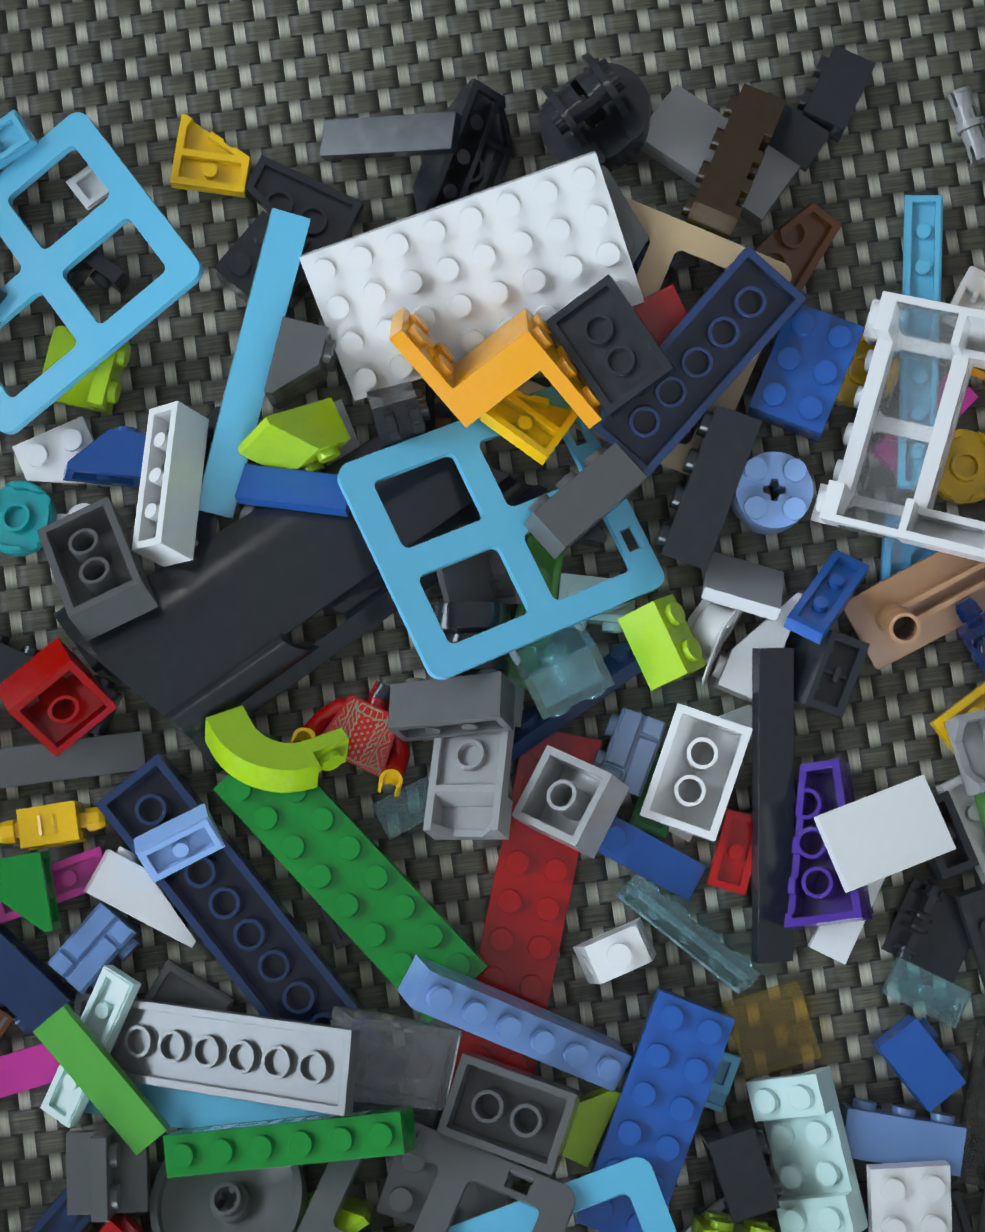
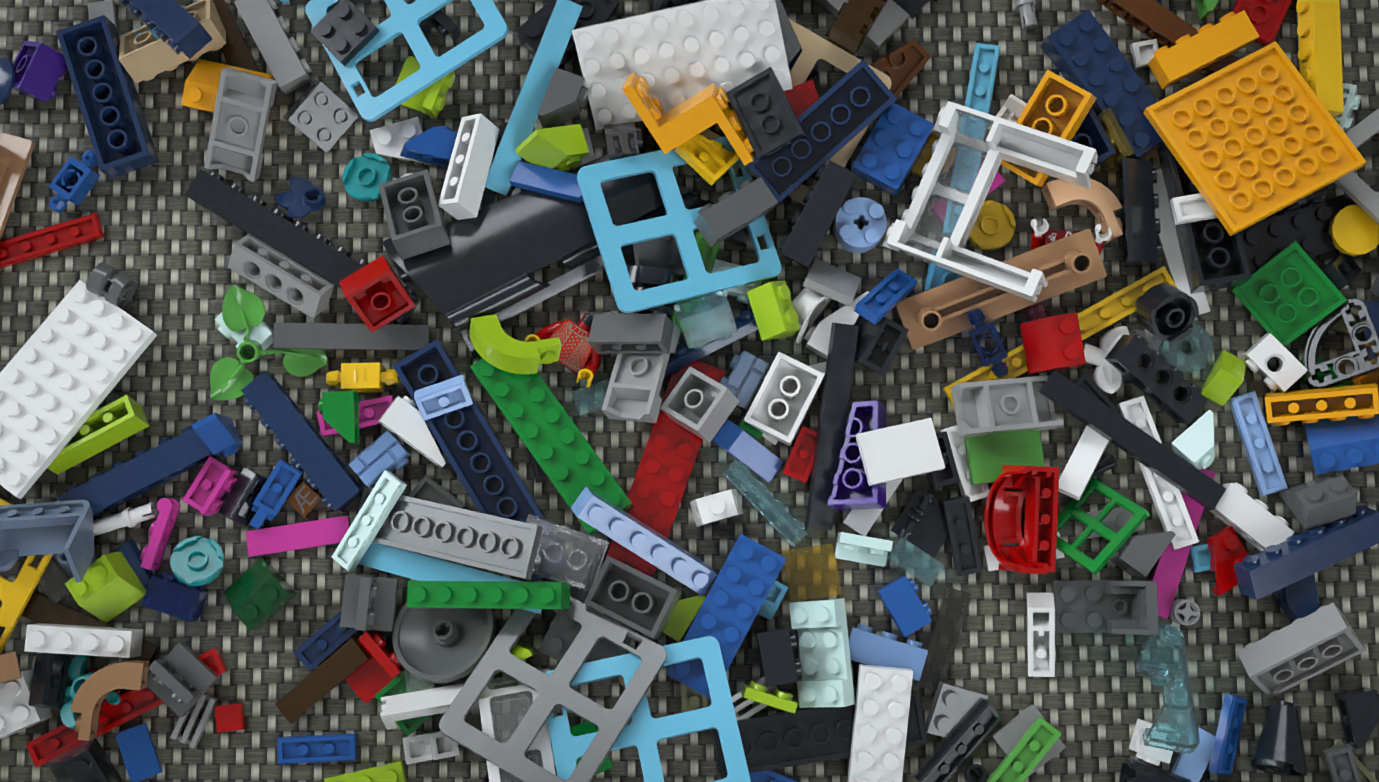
camera: 10 degrees right, 0 degrees up
bright green tile [33,1003,170,1156] -> none
none -> light aqua bracket [834,532,893,567]

